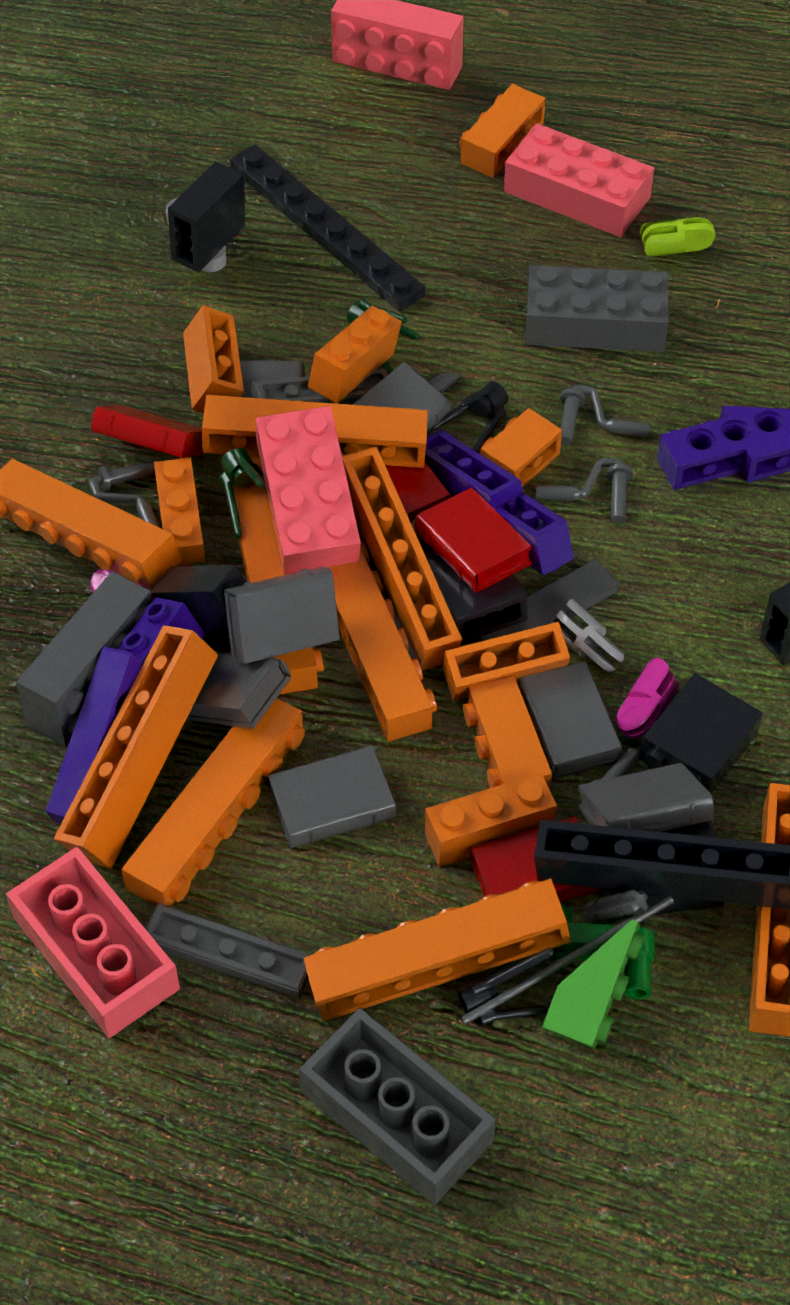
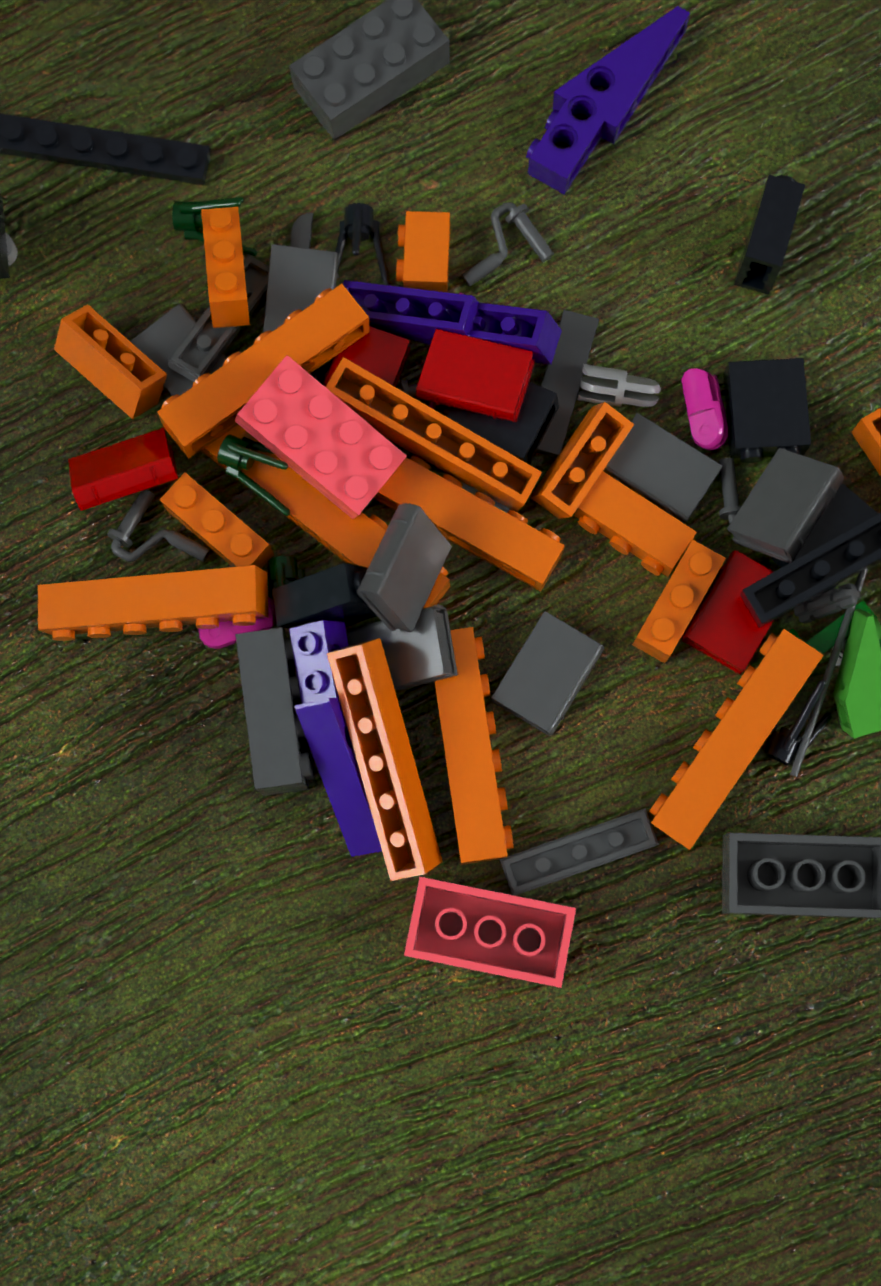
camera: 35 degrees left, 25 degrees up
dark grey piece [560,385,651,446] -> none

